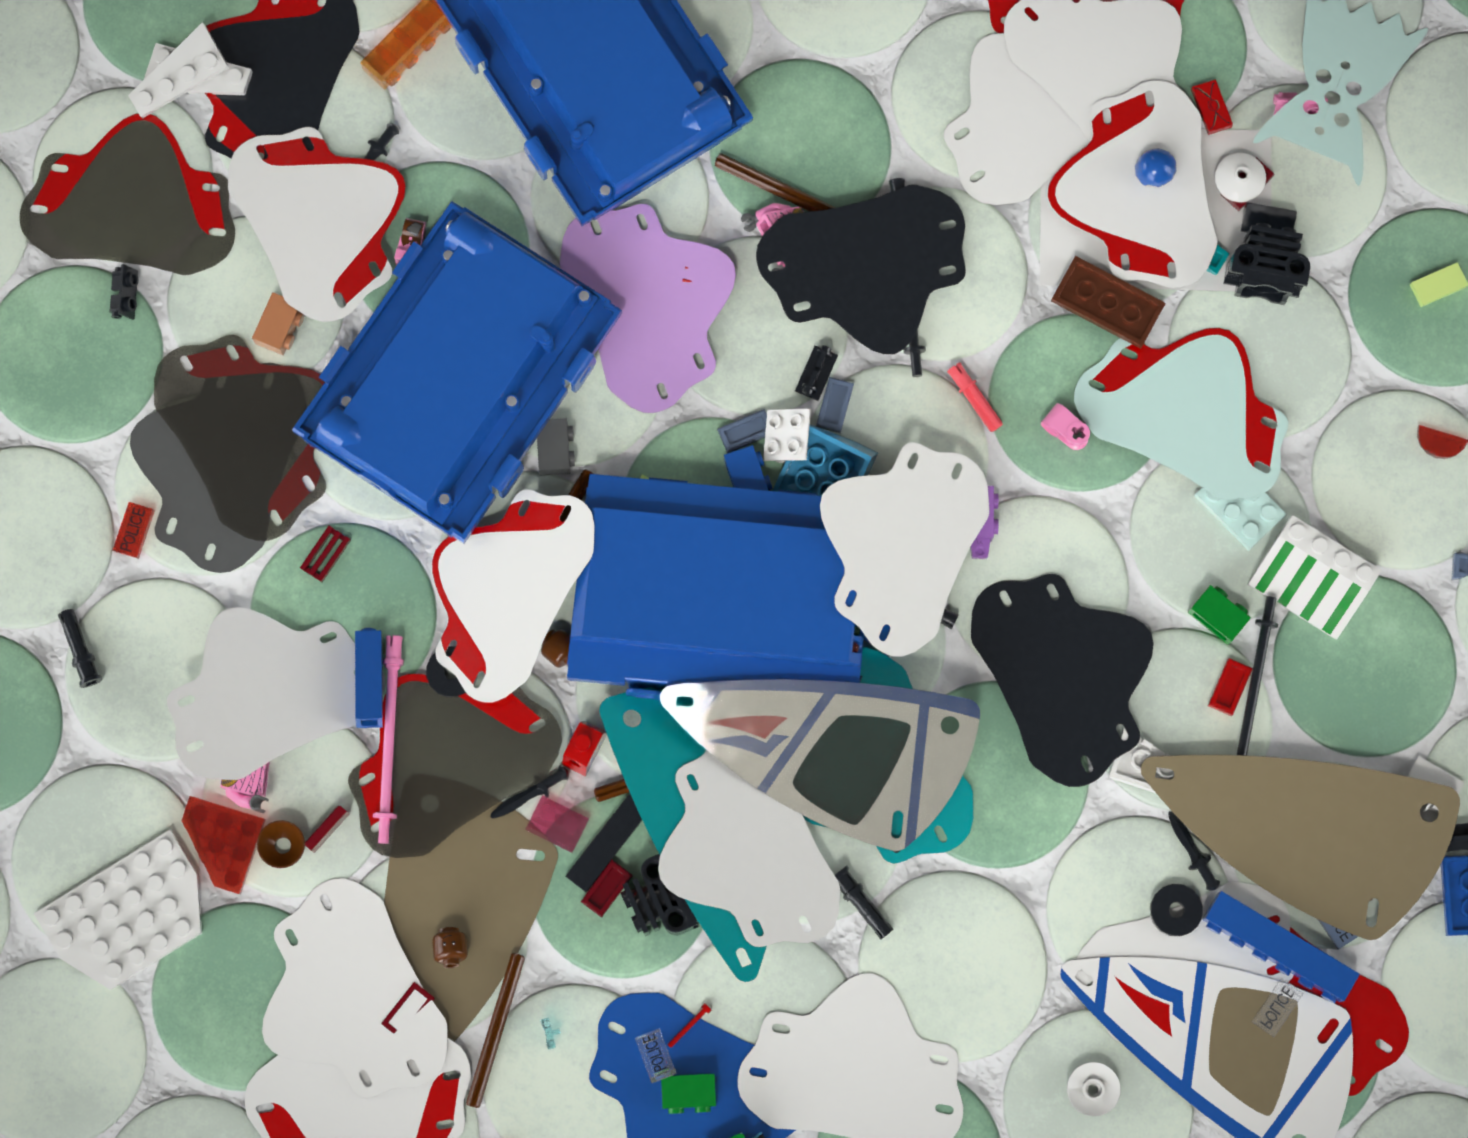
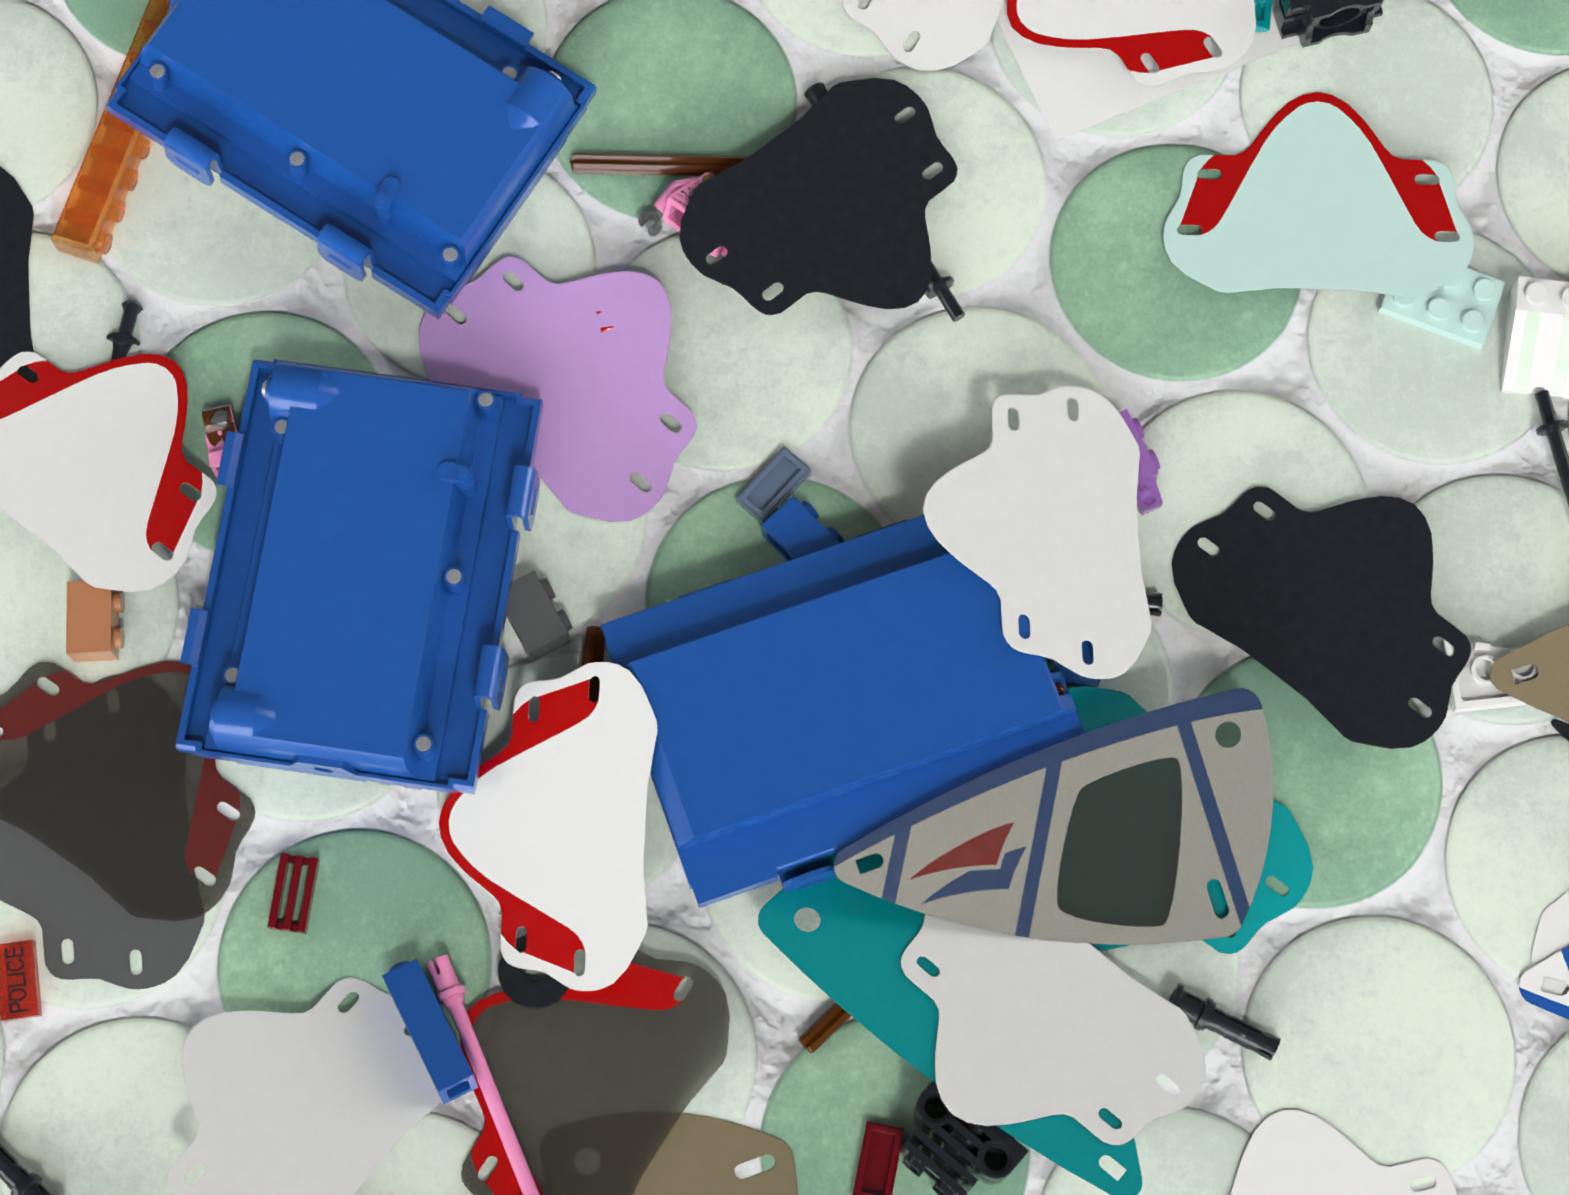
camera: 25 degrees left, 5 degrees down
black sword [490,766,569,818] -> none
clear pink plate [525,795,589,853] -> none
reddish brown head [541,629,570,668] -> none
red torso [562,721,607,777] -> none
black tile [565,794,642,893] -> none
white hinge [763,409,811,463] -> none
dark azure slope [772,424,878,496] -> none
black hinge [795,345,838,401] -> none
sand blue tile [816,377,854,434] -> none
coral axle [947,362,1003,432] -> none
bright pink piece [1040,403,1090,450] -> none
copper plate [1051,256,1166,349] -> none
green piece [1188,585,1251,645] -> none
red tile [1208,658,1253,717] -> none

